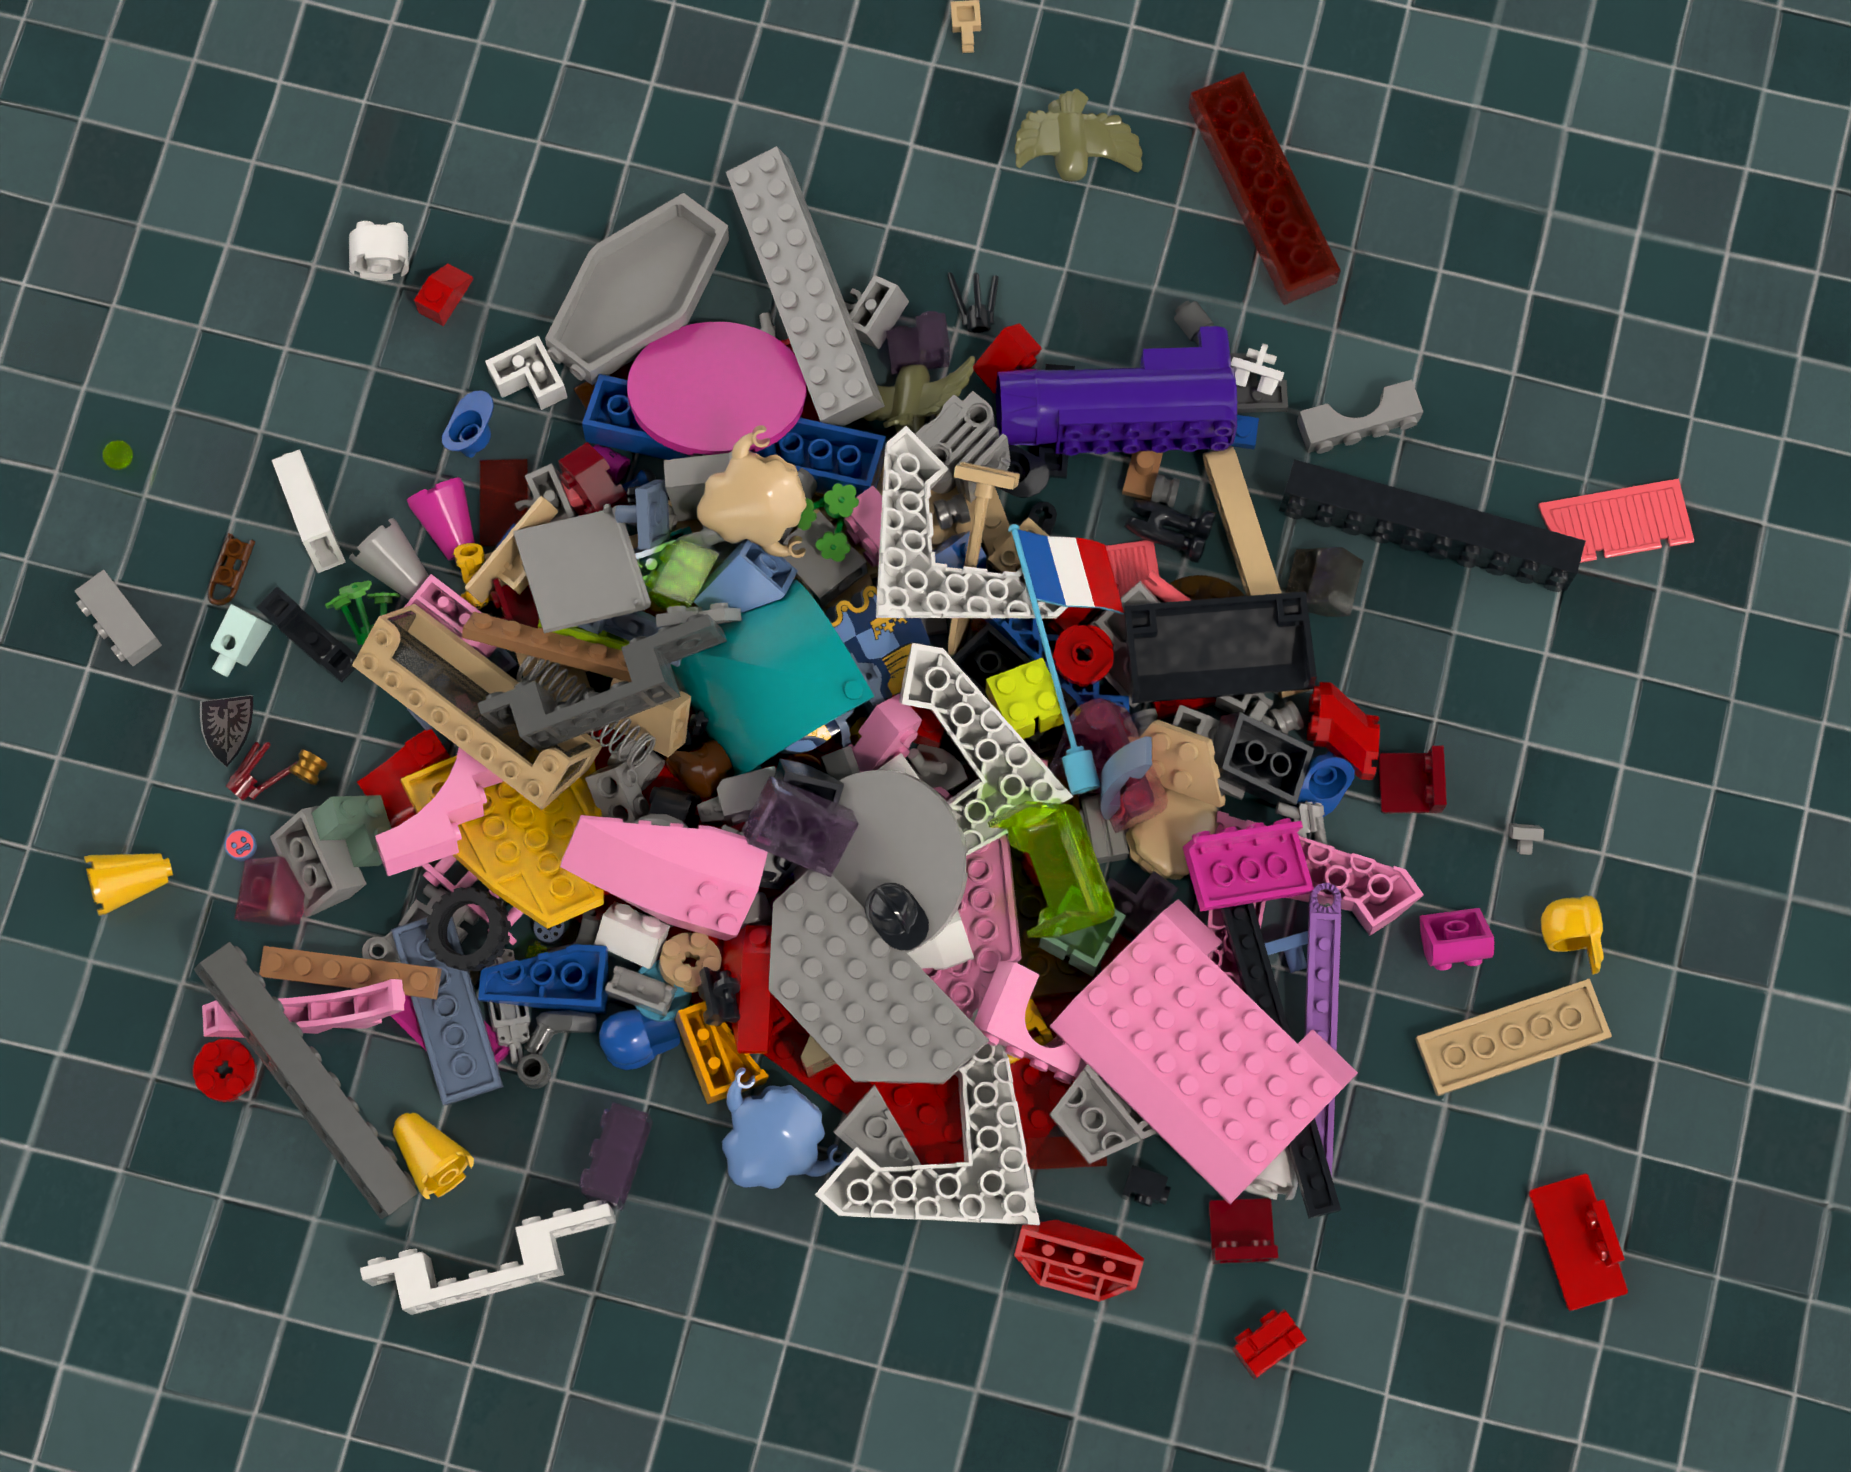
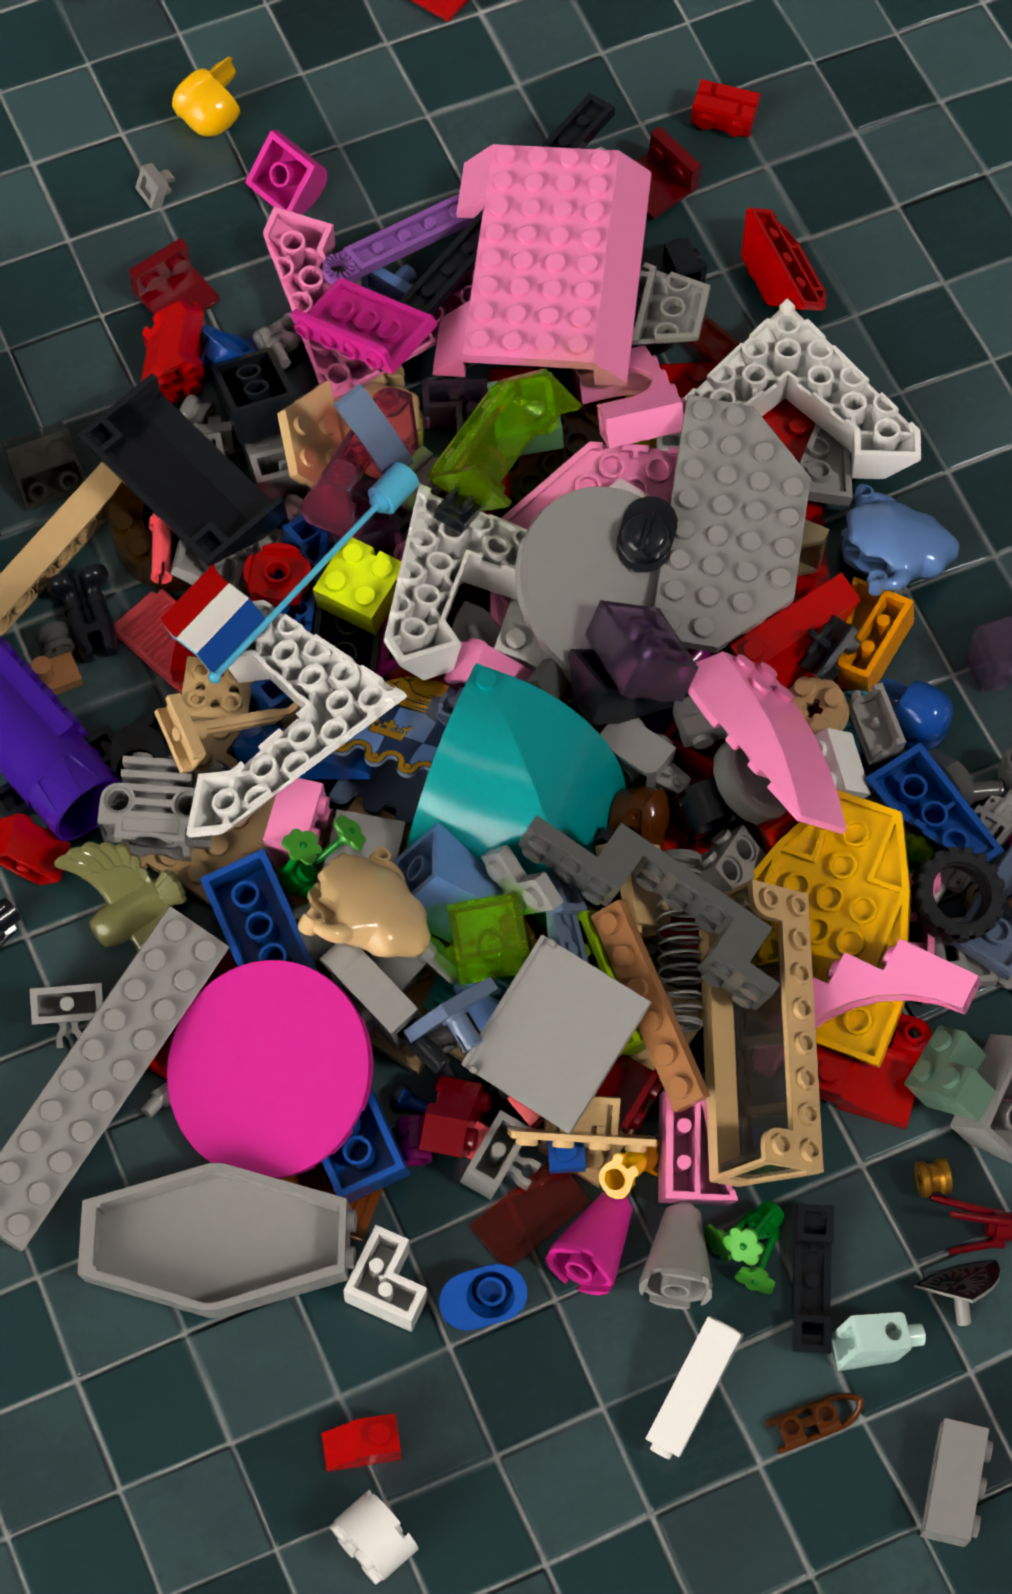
camera: 130 degrees left, 10 degrees down
clear purple brick [886,311,950,374] -> none
tan plate [1415,979,1612,1096] -> none
none -> black tile [433,486,481,534]

